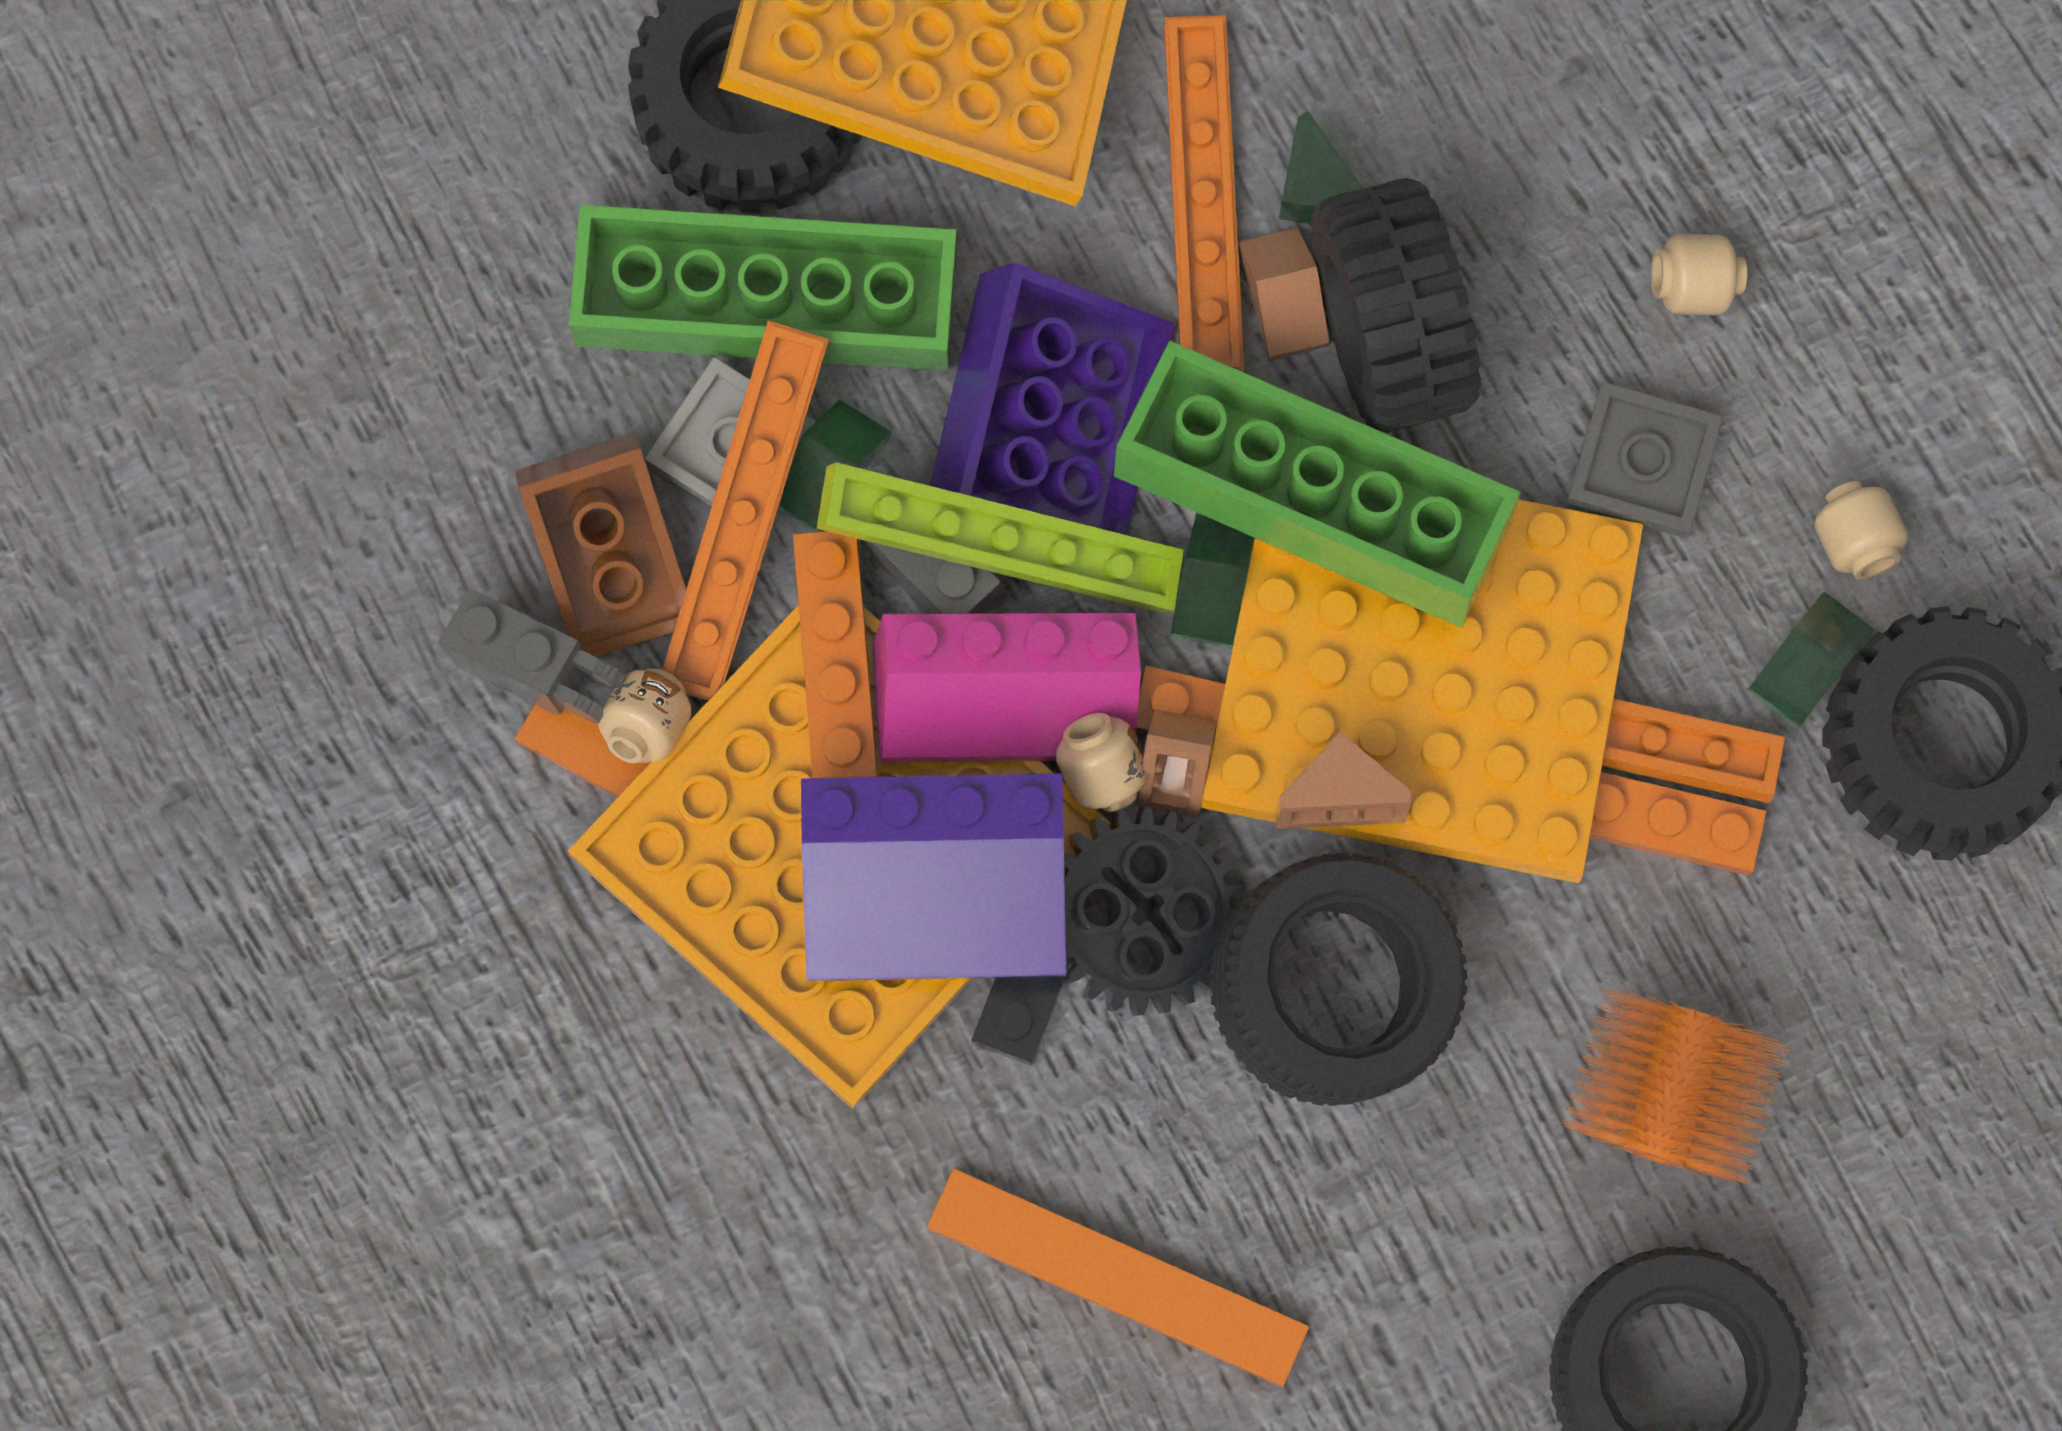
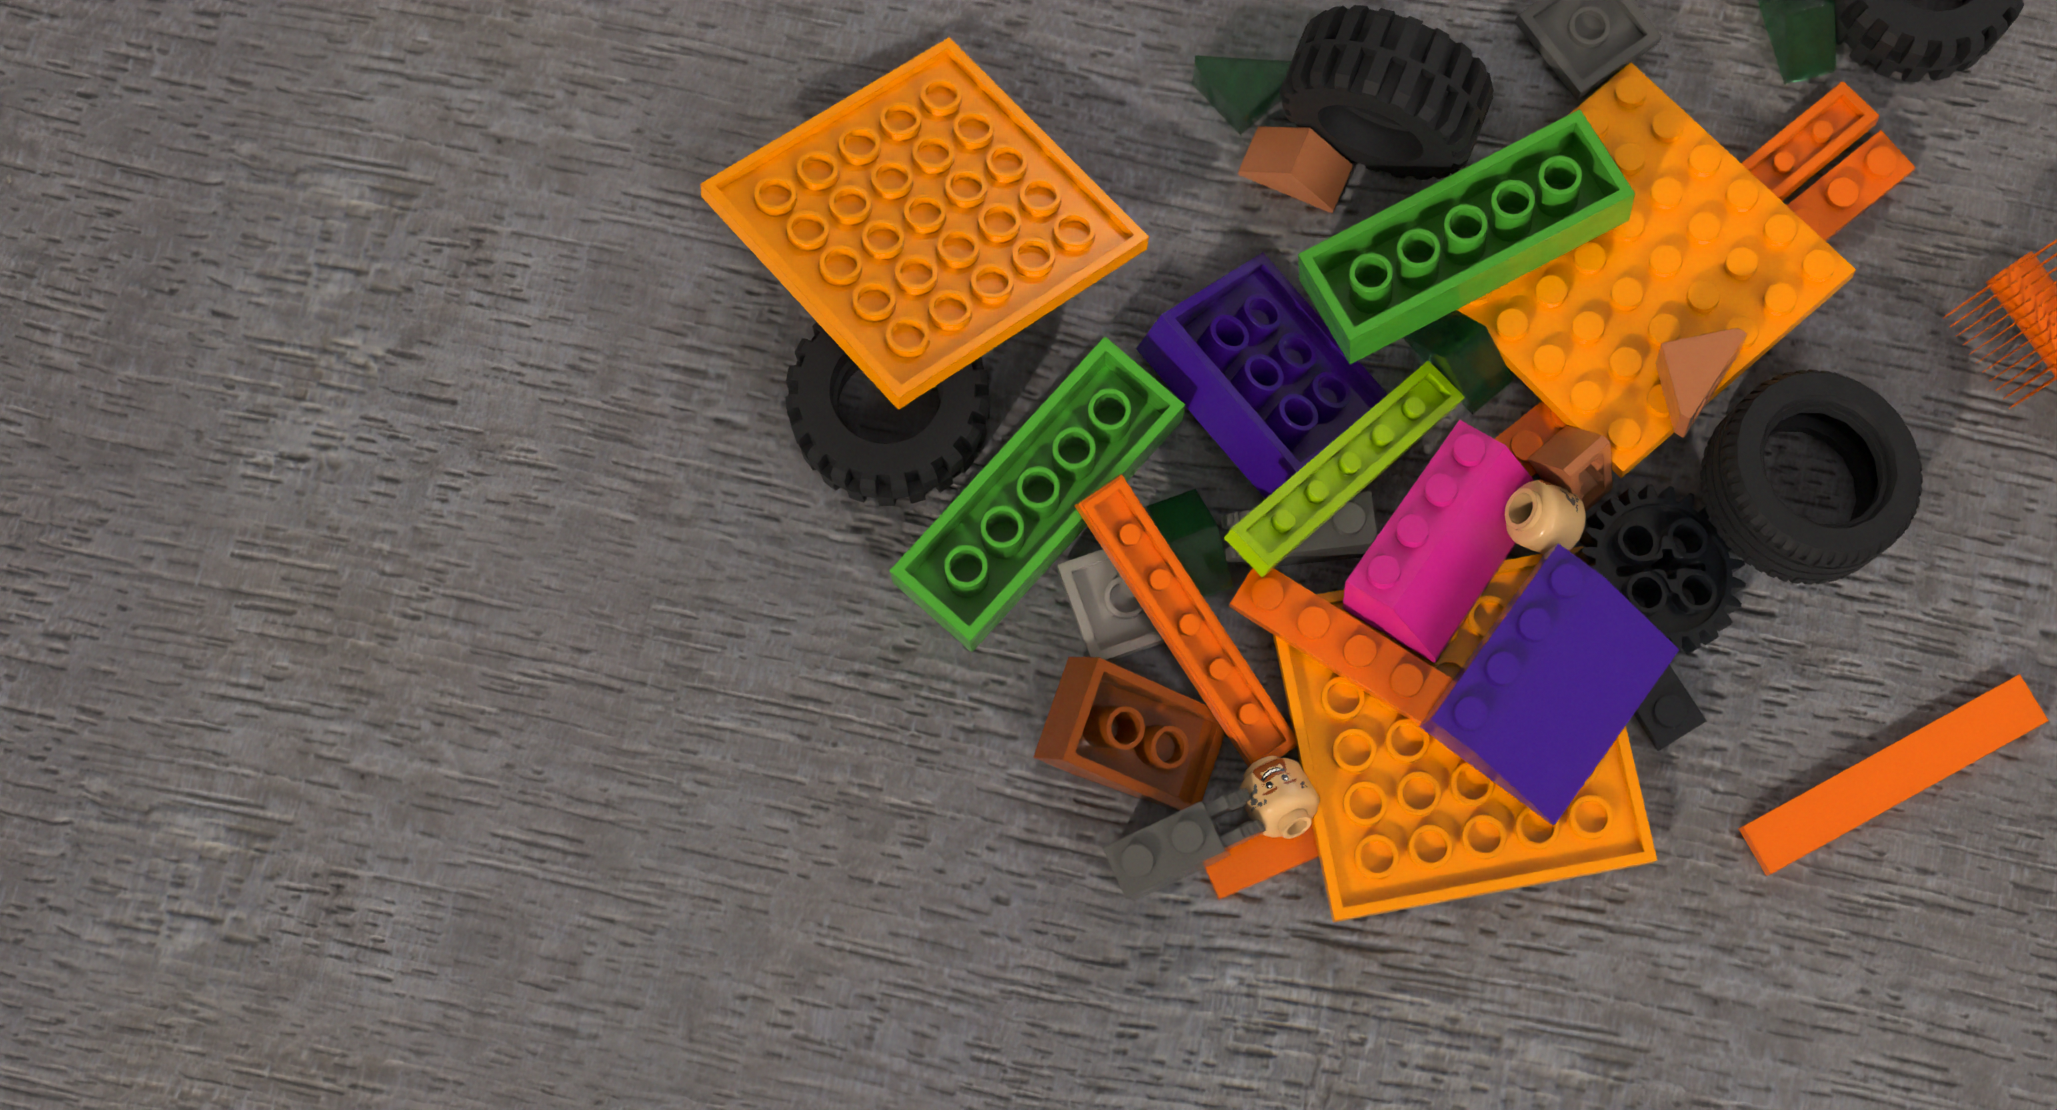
camera: 50 degrees left, 0 degrees up
orange tile [1164,15,1244,372] -> none

